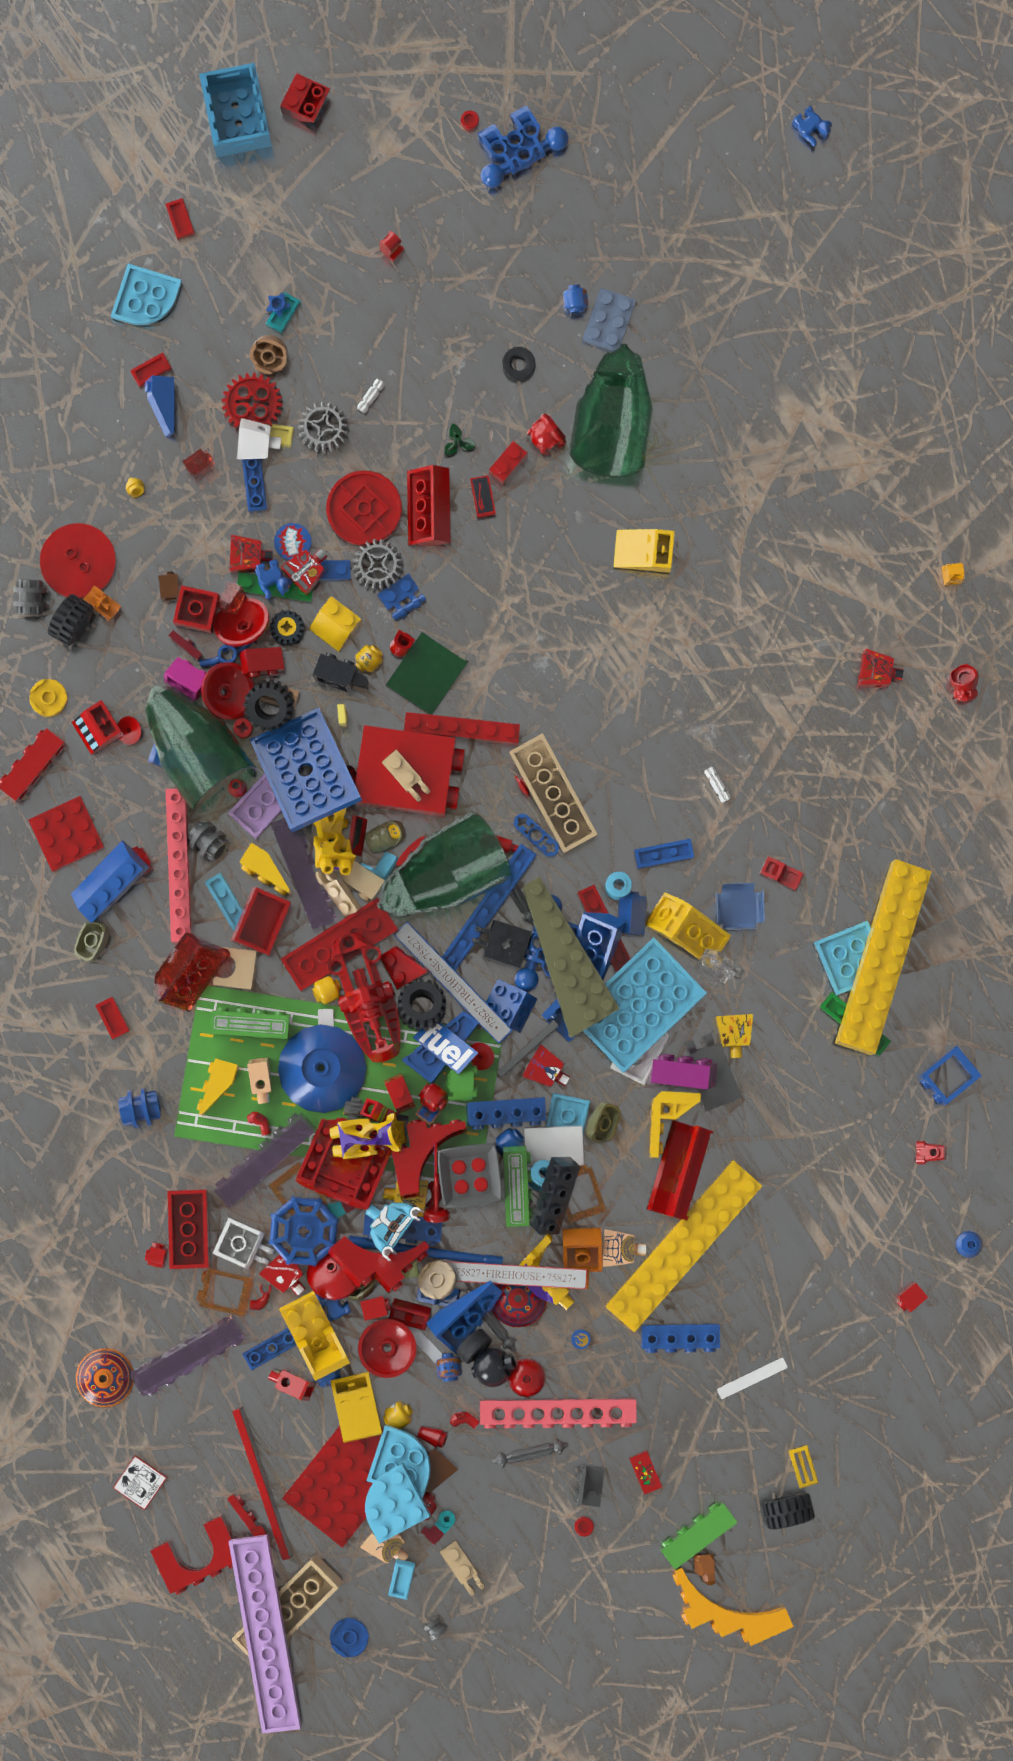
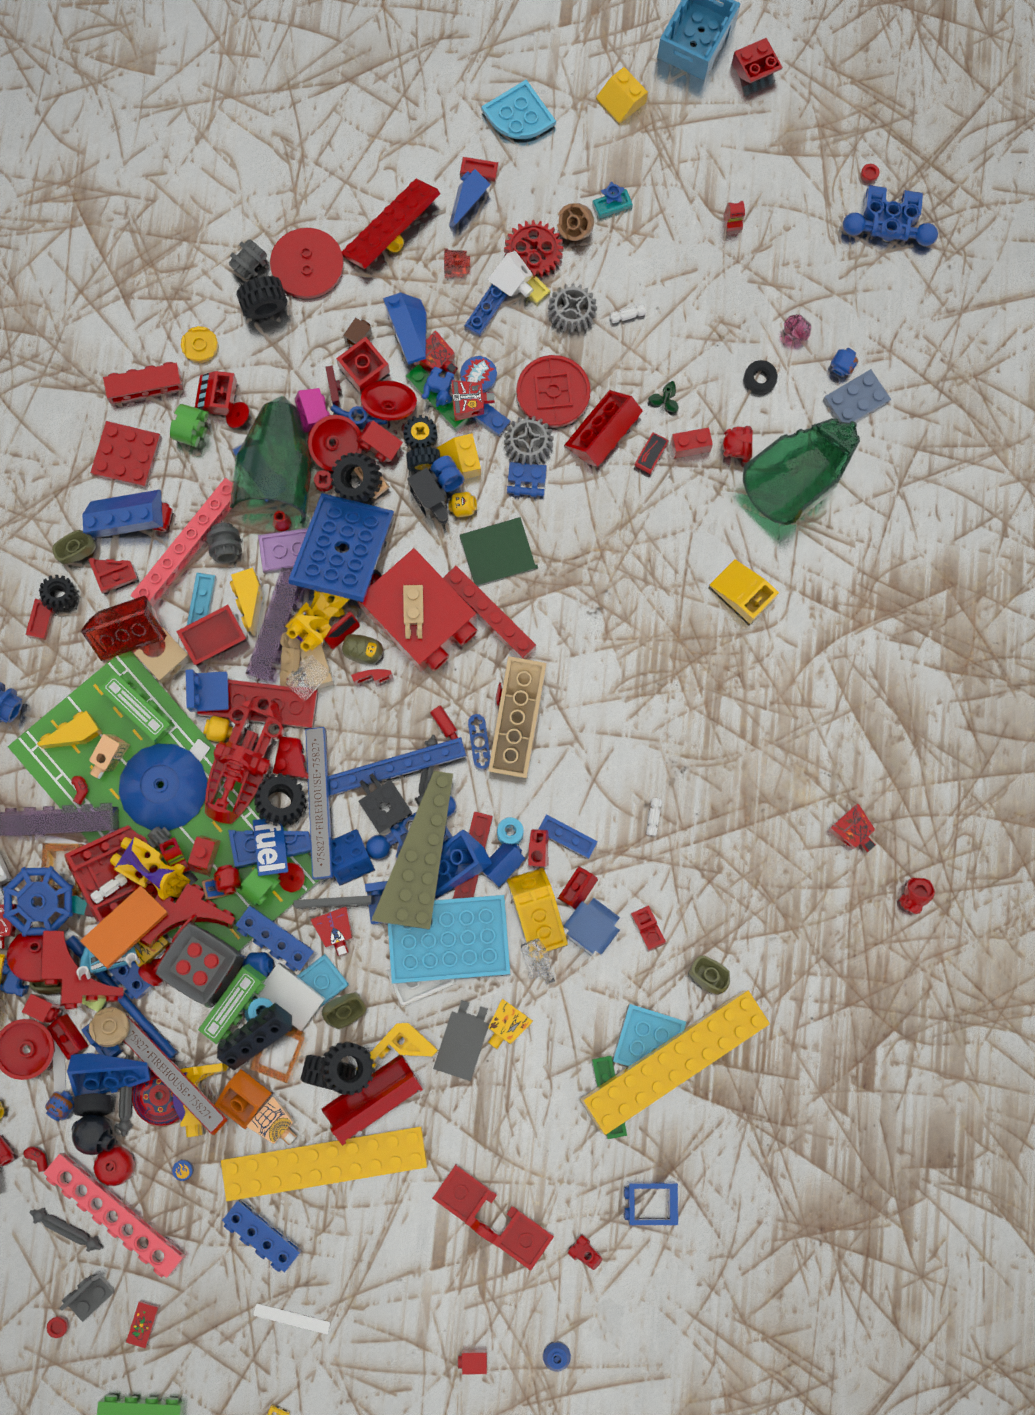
camera: 35 degrees right, 5 degrees down
orange hips [83,585,122,622] -> none
red tile [165,198,195,240] -> none
clear red brick [218,581,247,615] -> none
light yellow tile [337,704,348,729] -> none
medium azure bracket [361,851,399,880] -> none
clear green windscreen [377,811,512,917] -> none
red plate [390,629,415,657] -> none
magenta brick [651,1053,718,1089] -> none
light orange leg [942,563,964,586] -> none
none -> black tyre [39,575,75,612]
none -> orange tile [80,886,168,969]
none -> red wing [88,558,138,594]
none -> white axle [90,873,127,904]
none -> bright green brick [170,404,208,447]
none -> blue bracket [186,669,229,712]
none -> clear bracket [286,655,330,701]
none -> black tyre [300,1054,355,1090]
none -> black tyre [320,1042,375,1095]
none -> red plate [342,178,441,269]
none -> blue wedge [383,292,427,365]
none -> black wheel [406,447,440,472]
none -> blue wheel [430,456,464,492]
none -> red plate [432,1165,554,1271]
none -> red leg [528,829,549,867]
none -> red slope [558,866,598,910]
none -> yellow slope [596,67,648,124]
none -> olive piece [689,956,730,995]
none -> clear pink head [784,314,811,342]

